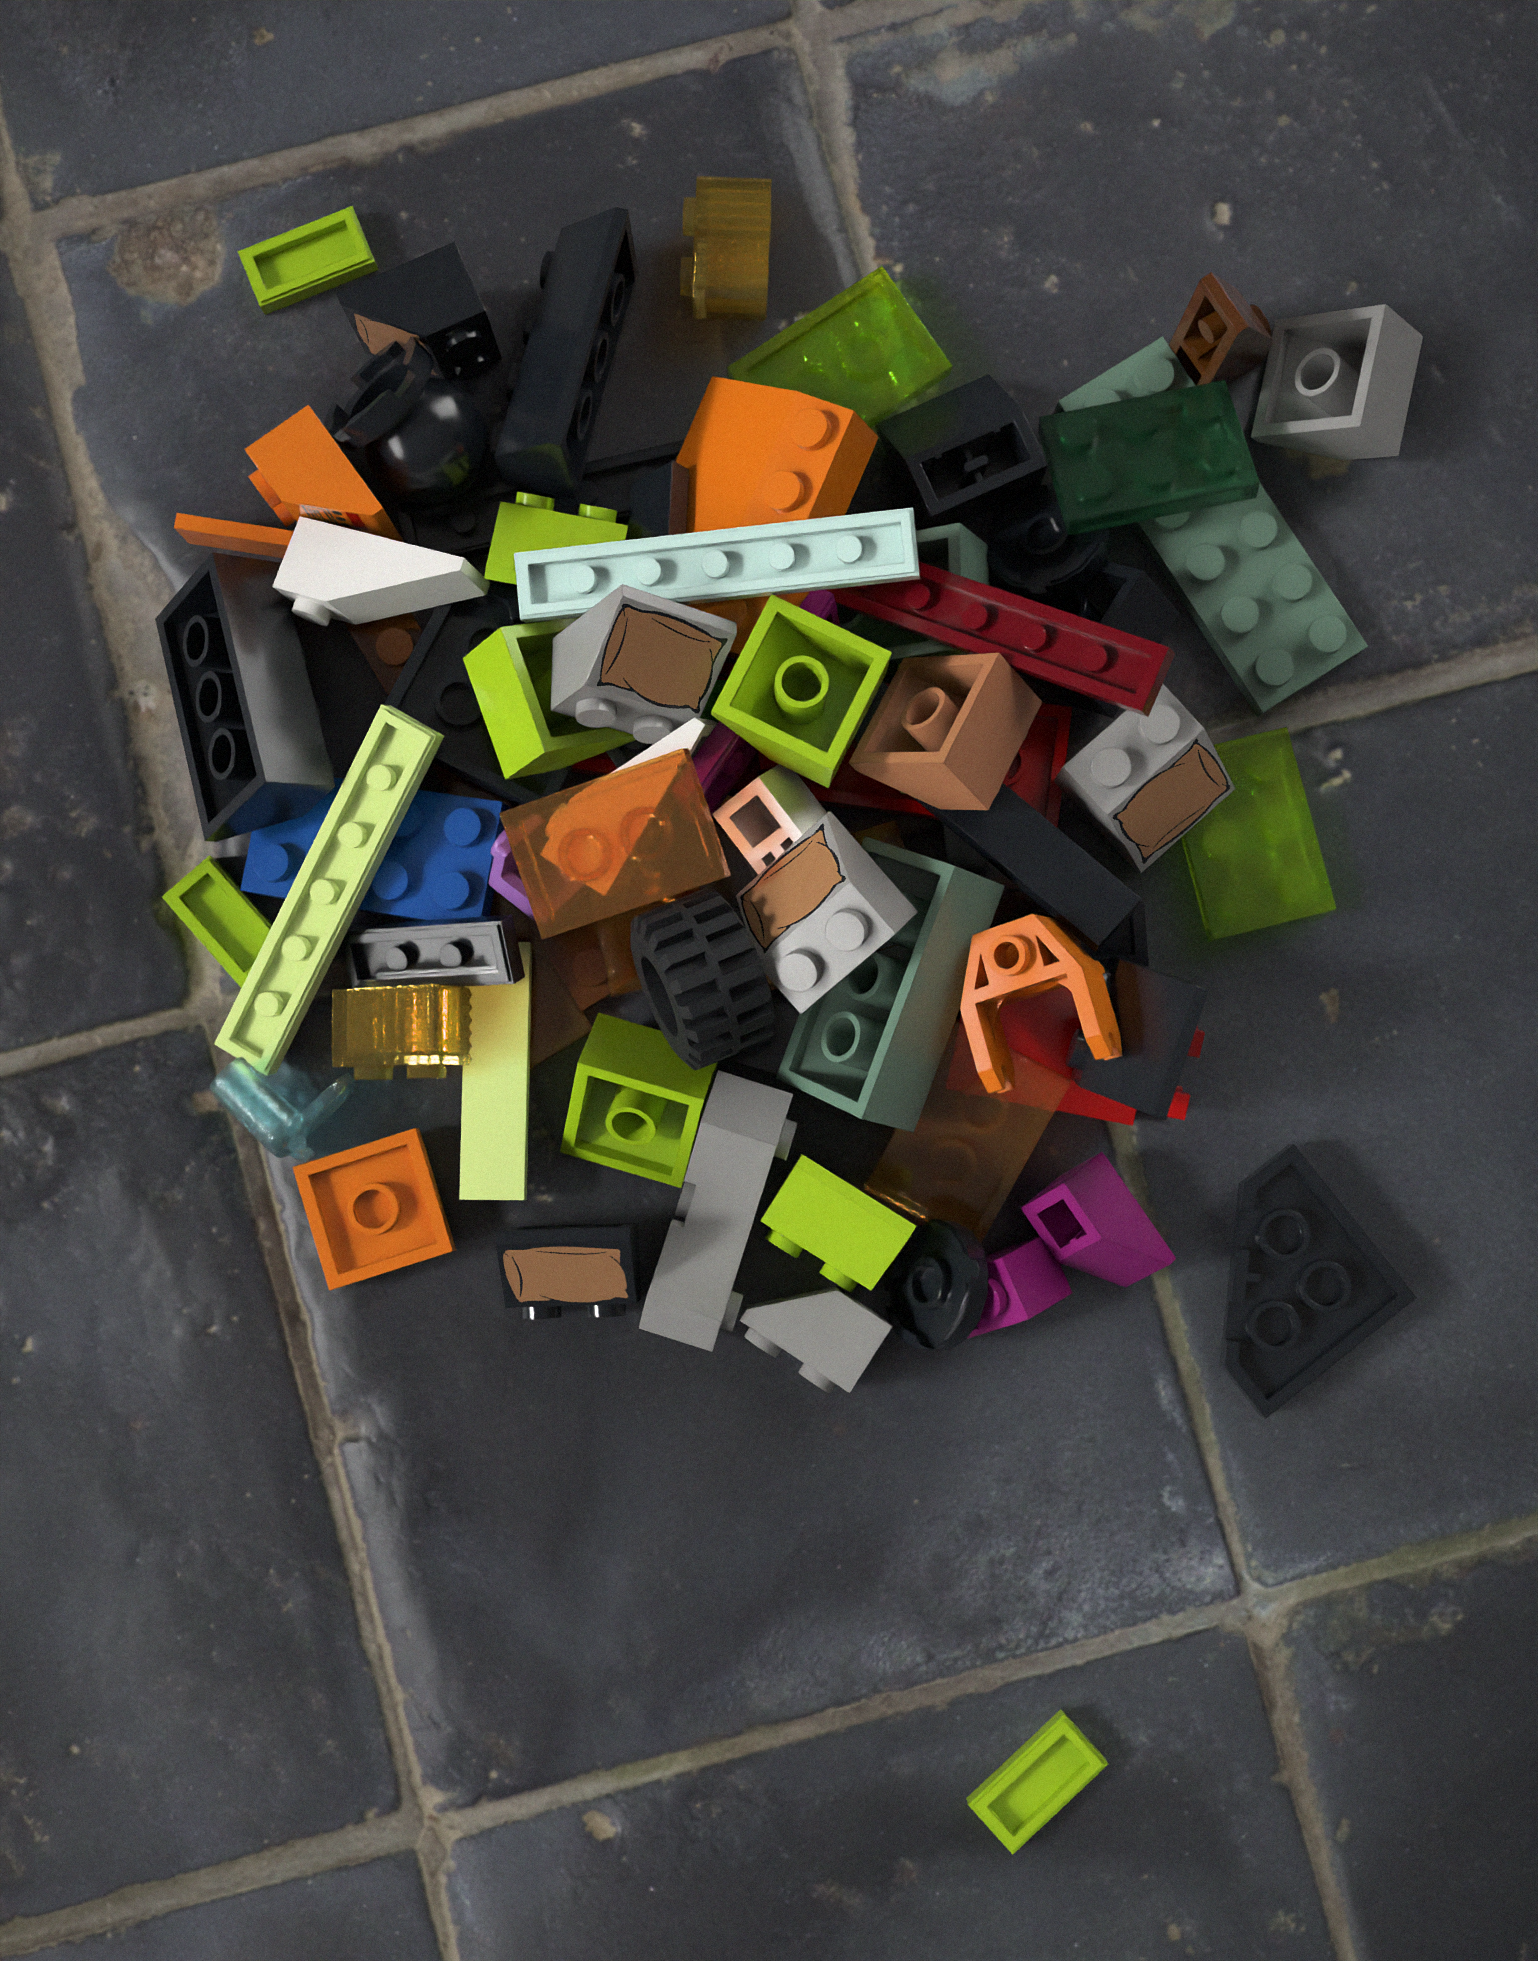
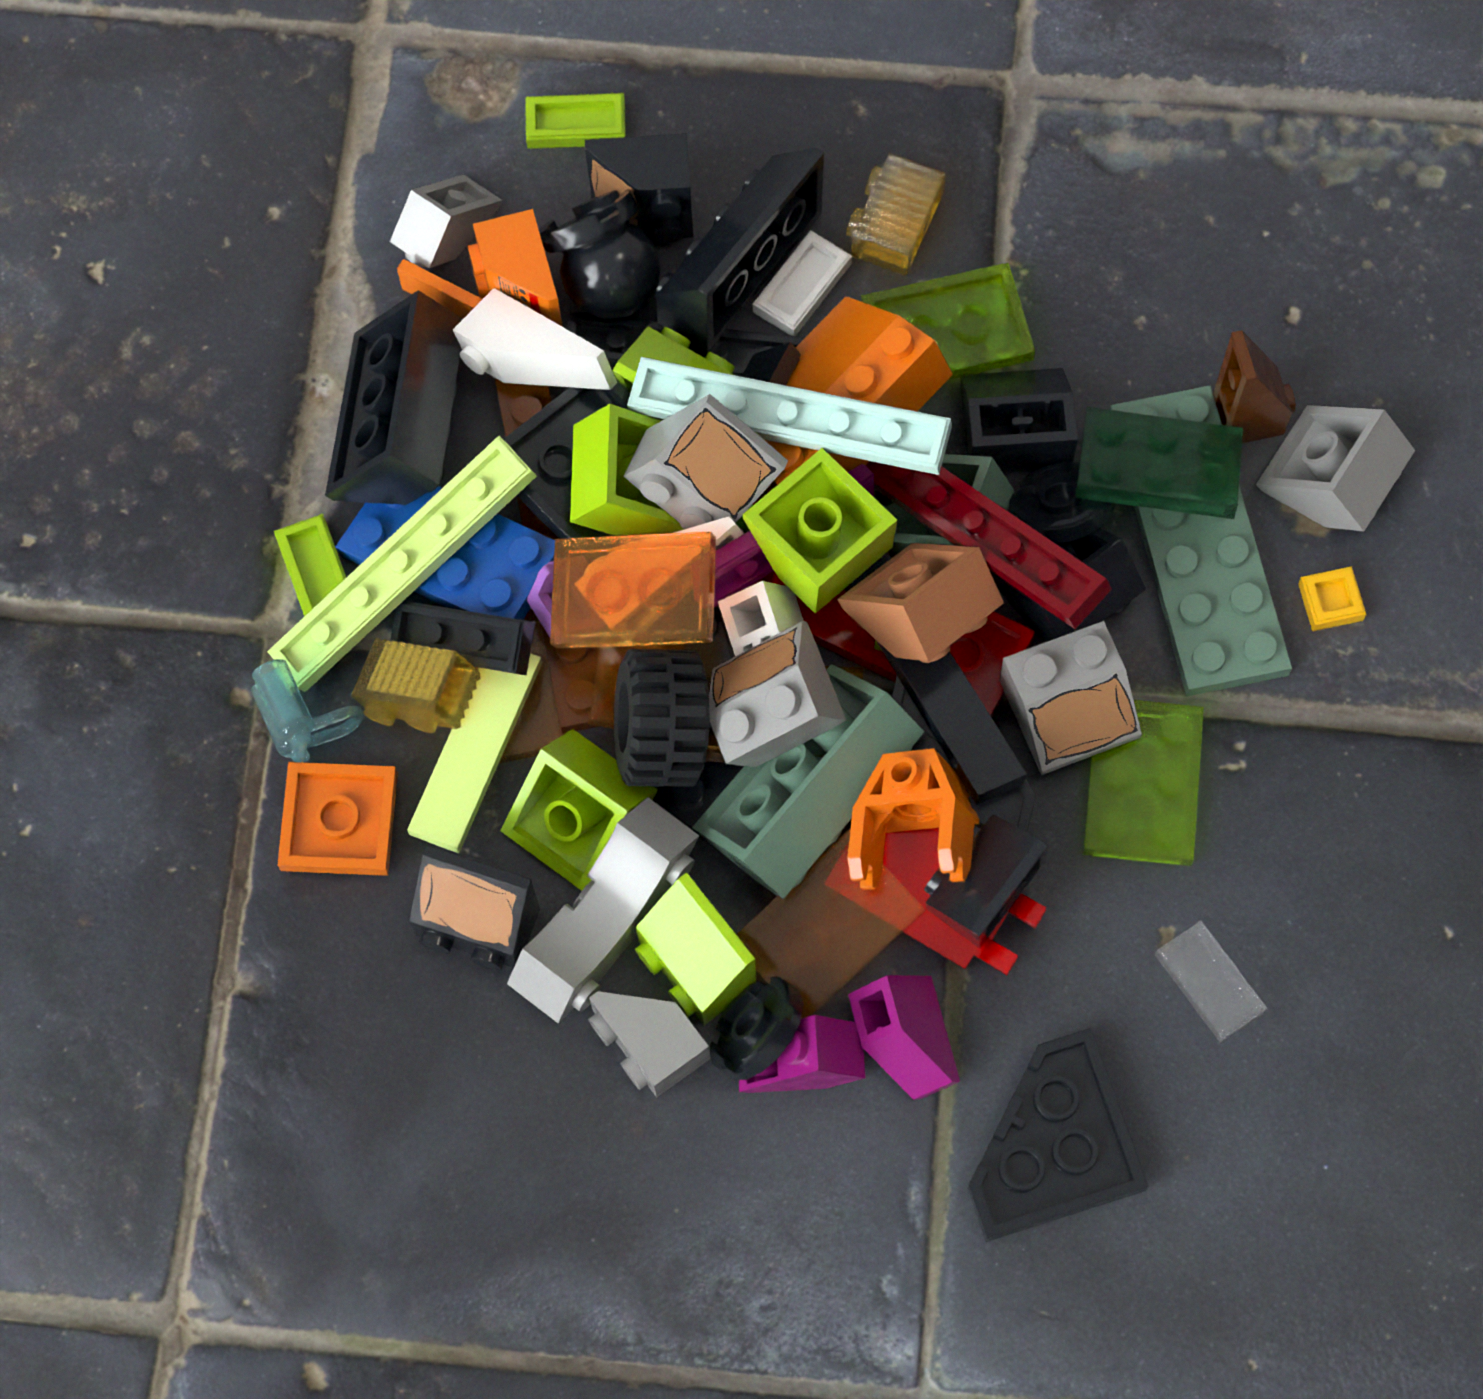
camera: 20 degrees right, 15 degrees down
none -> light grey slope [390,175,503,268]
none -> white tile [753,230,852,336]
none -> clear tile [1155,921,1268,1043]
none -> yellow tile [1298,566,1366,631]

